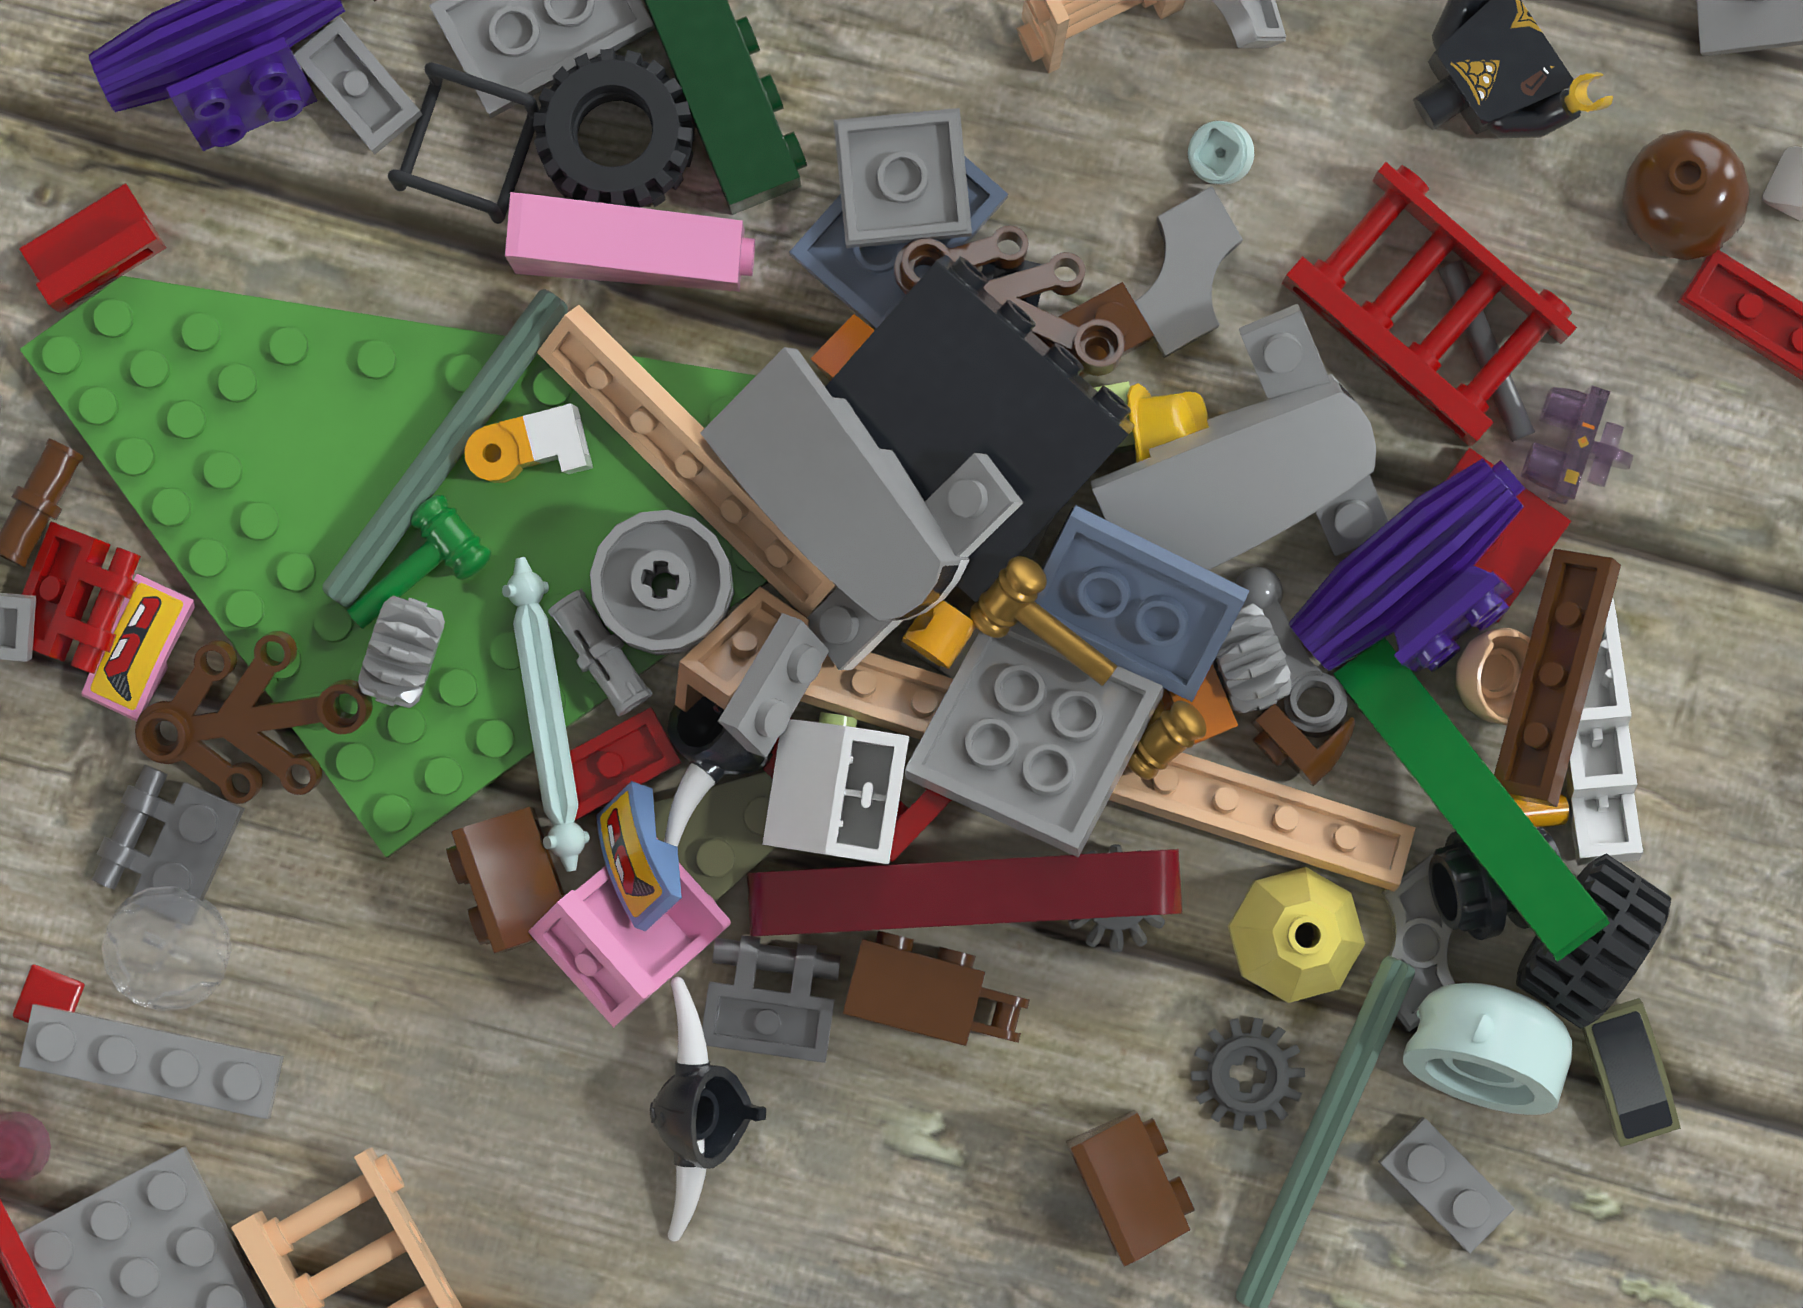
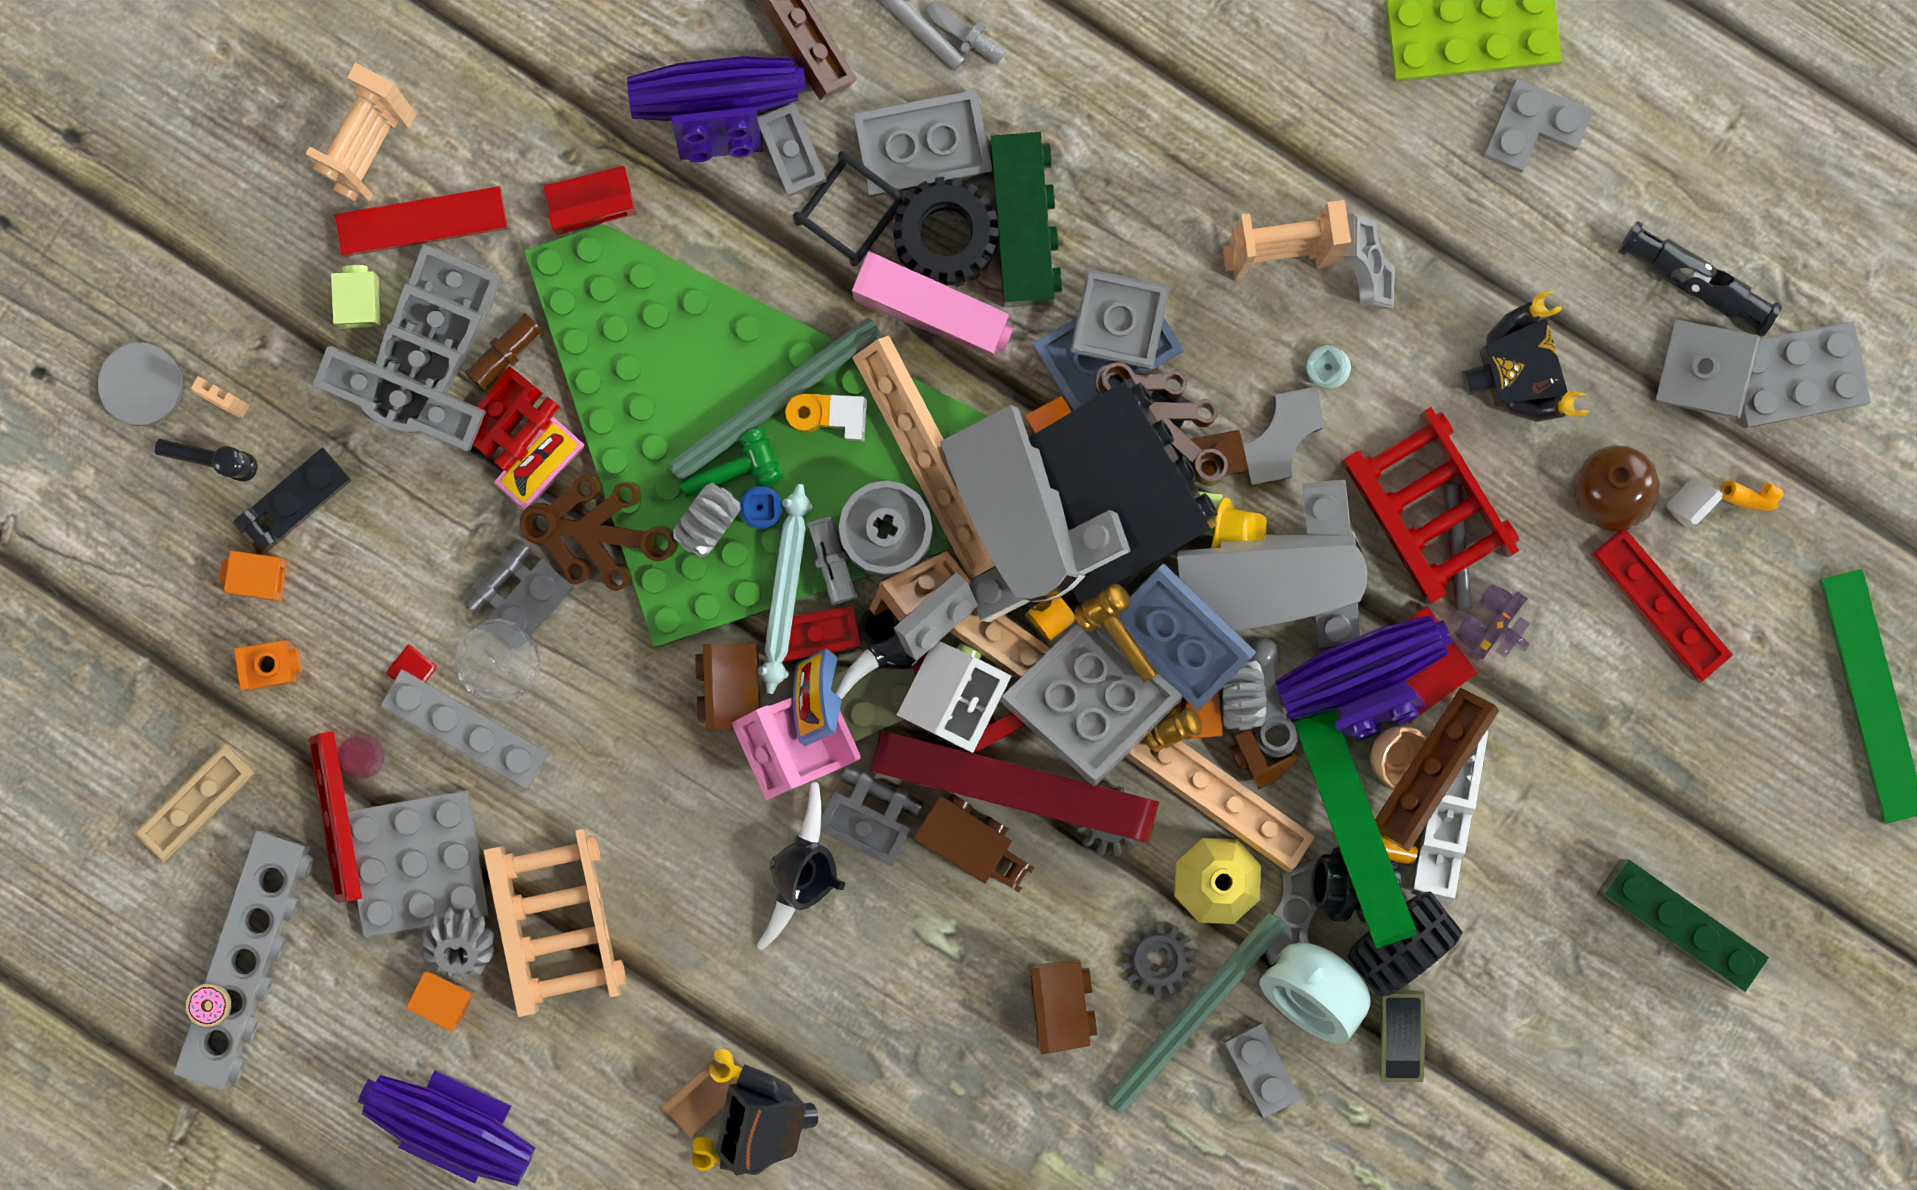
camera: 15 degrees right, 0 degrees up
none -> blue tile [738,486,782,529]

